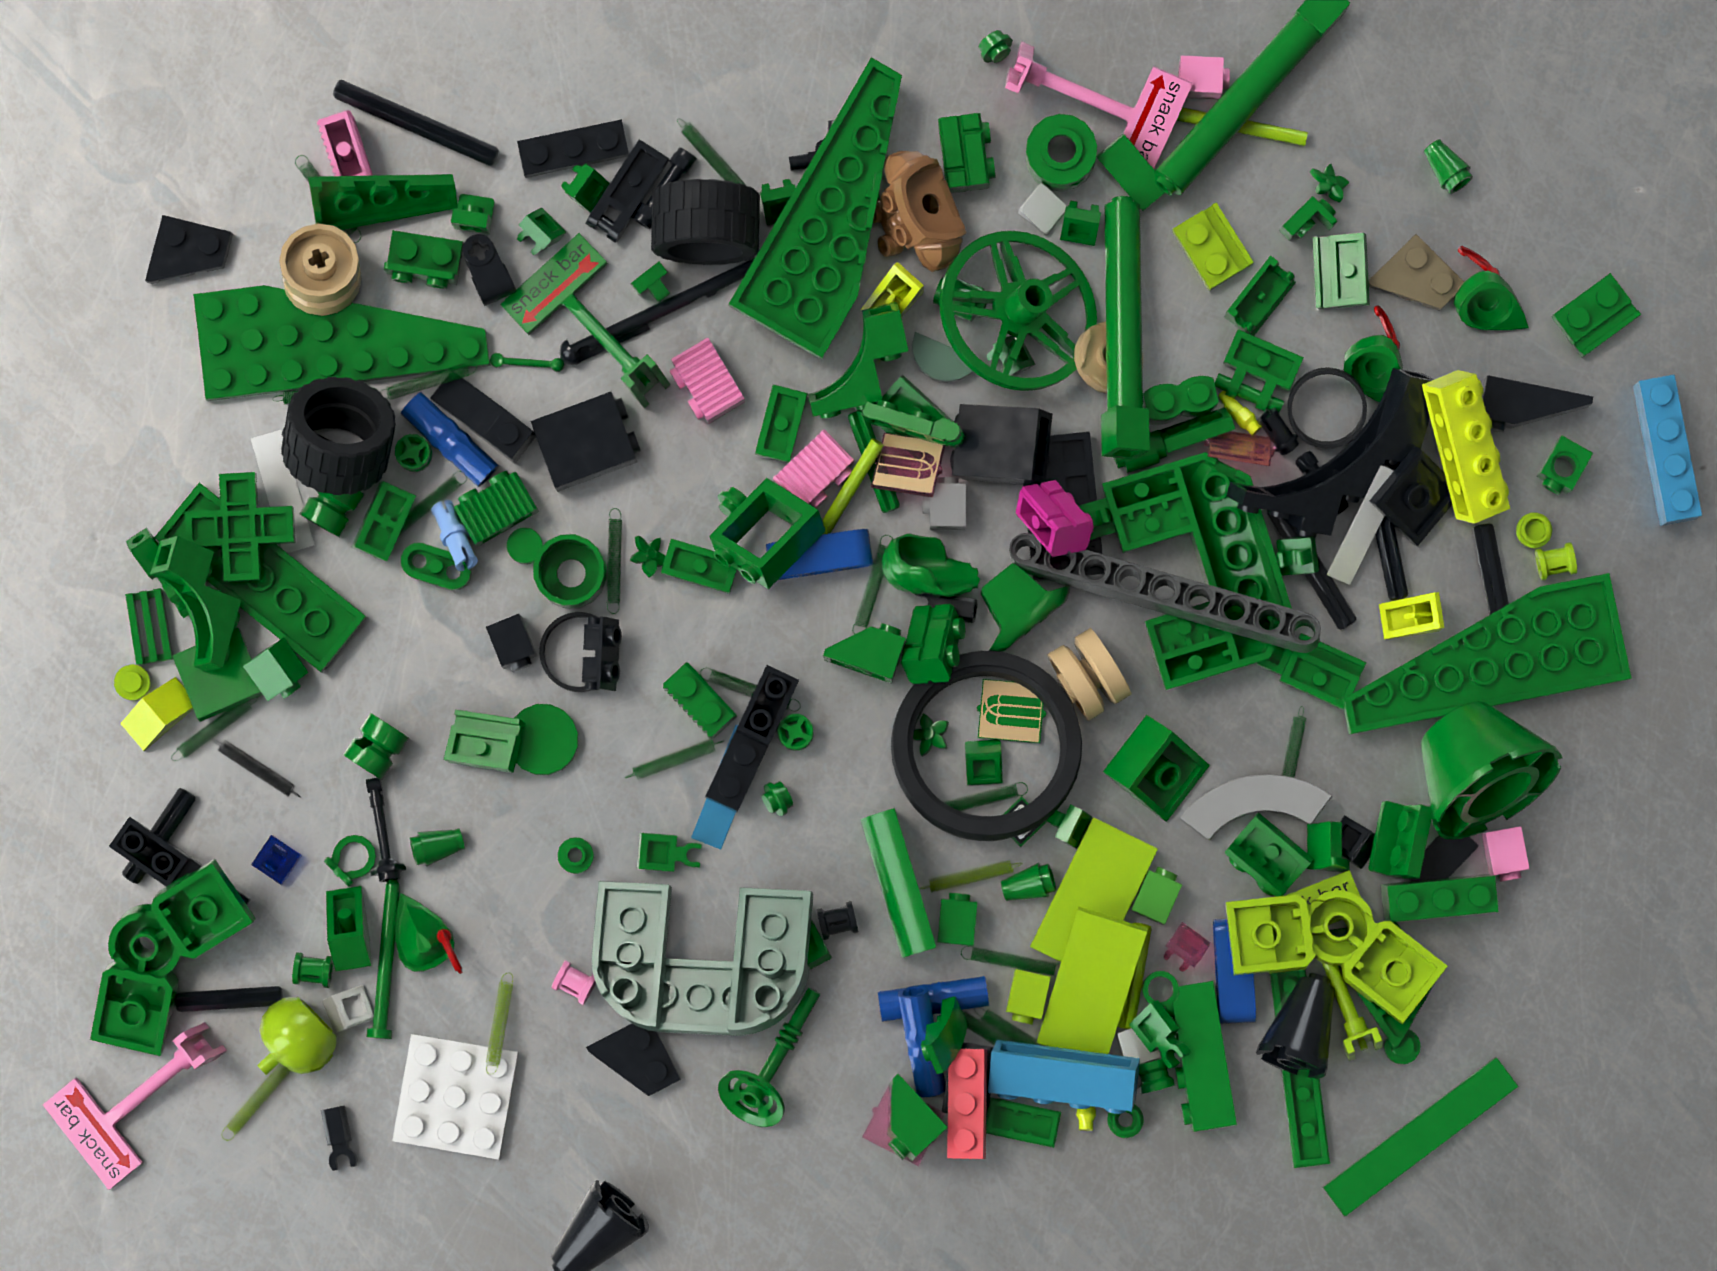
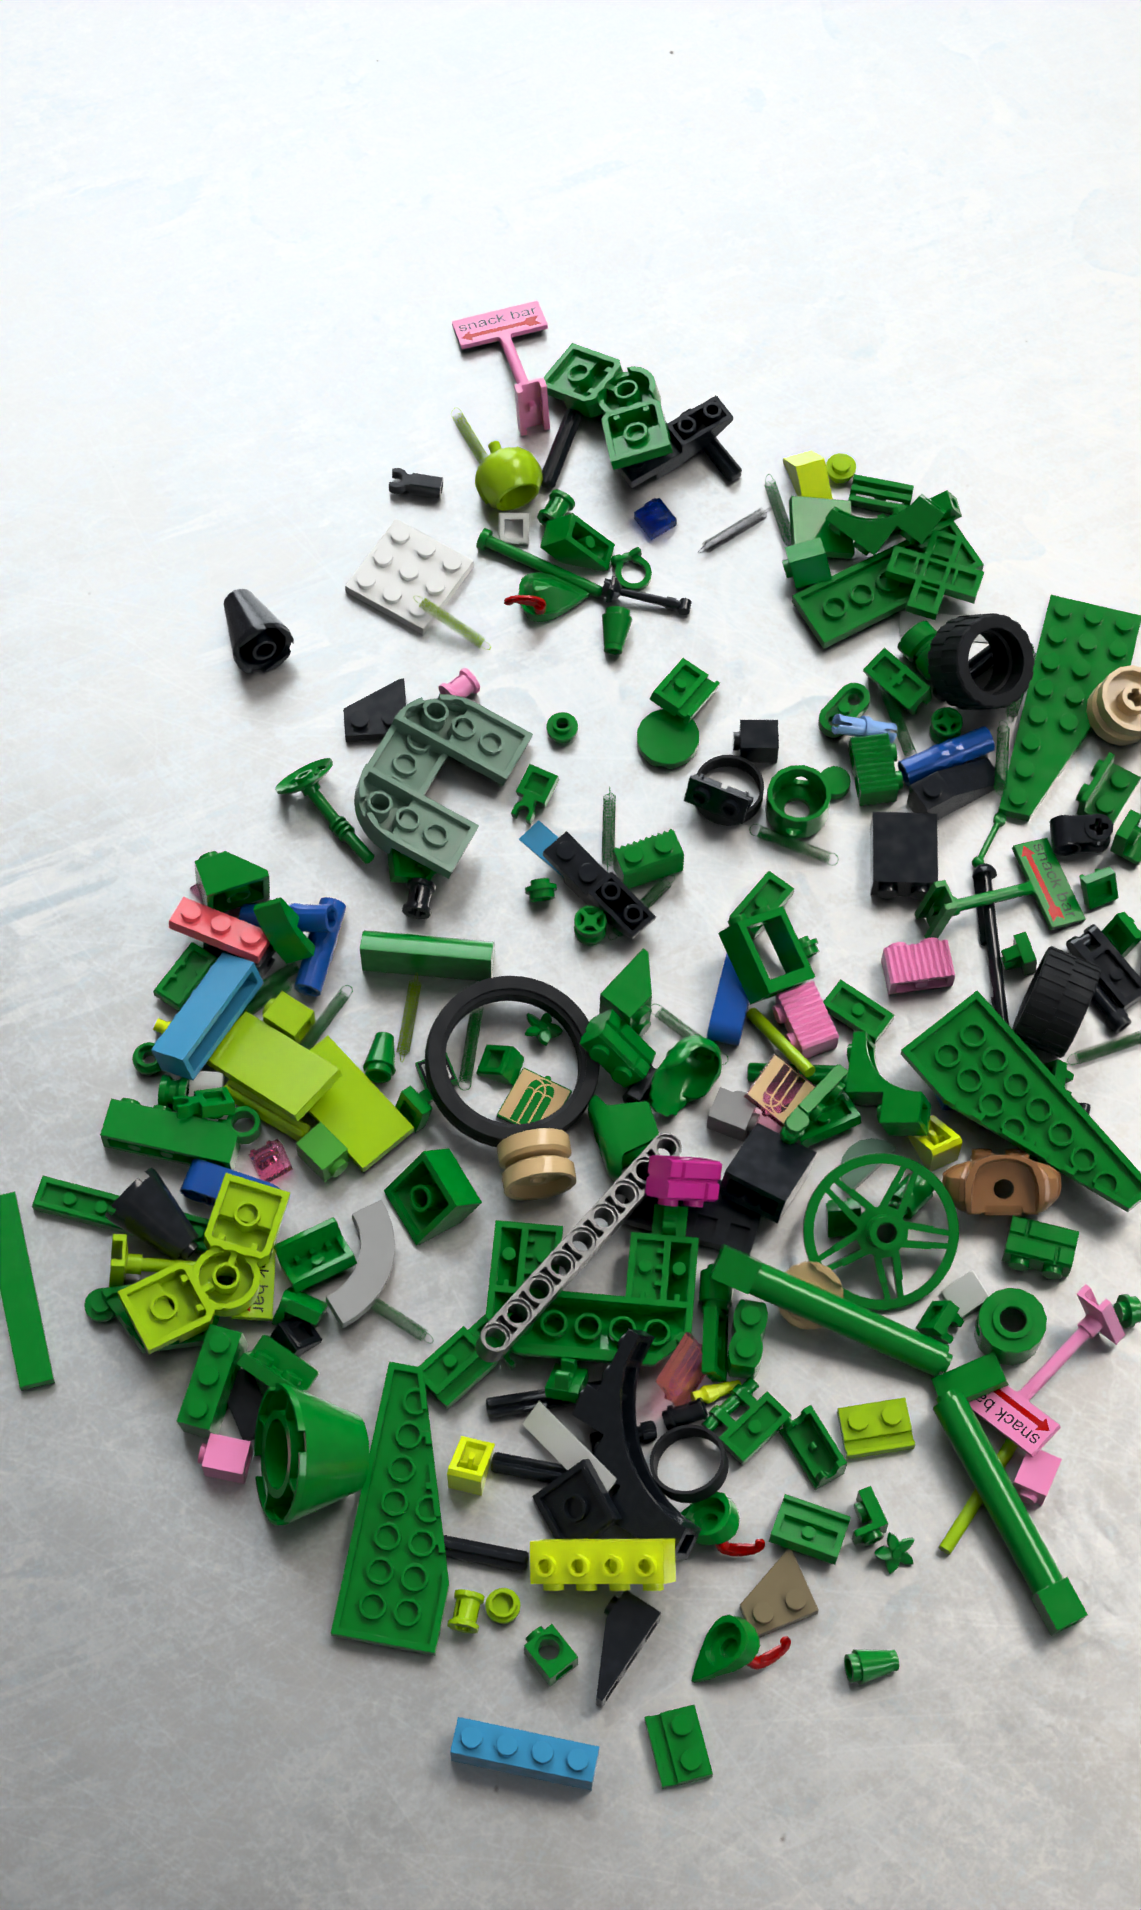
camera: 105 degrees right, 20 degrees down
green wheel [343,713,409,780] -> none
green plant [630,535,665,577] -> none
green brick [937,893,978,946] -> none

